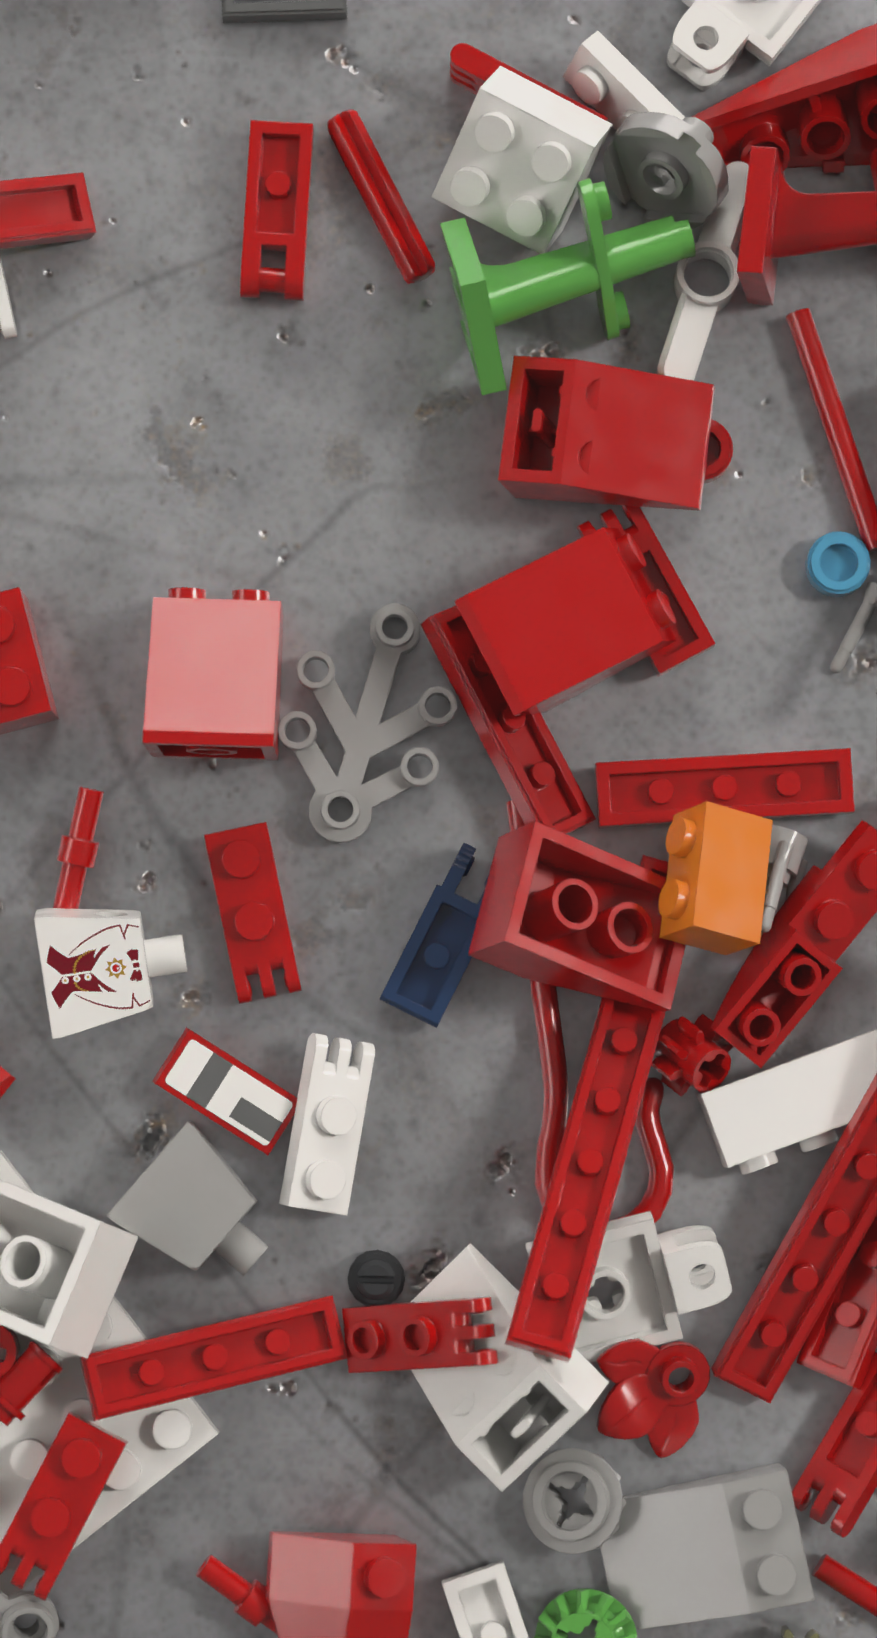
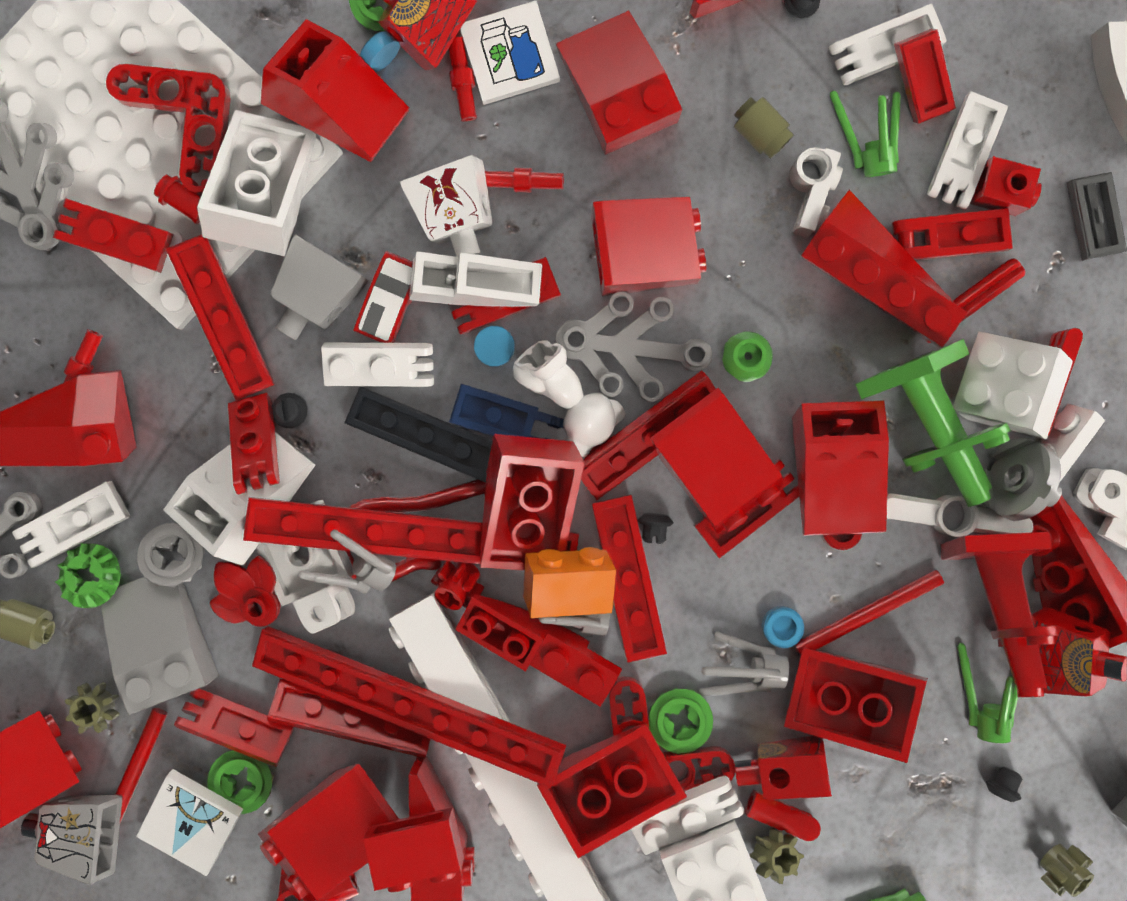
camera: 85 degrees right, 5 degrees up
none -> light grey plant [298,530,396,594]
none -> black tile [344,386,492,483]
none -> white slope [409,251,542,307]
none -> dark azure tile [474,326,515,367]
none -> white animal [513,340,626,459]
none -> black piece [637,513,674,544]
none -> bright green plate [722,331,773,382]
none -> olive brick [734,97,794,159]
none -> white plate [789,147,843,238]
none -> red wedge [801,189,968,348]
none -> bright green plant [830,91,901,177]
none -> white hinge [927,91,1008,210]
none -> red brick [970,156,1042,216]

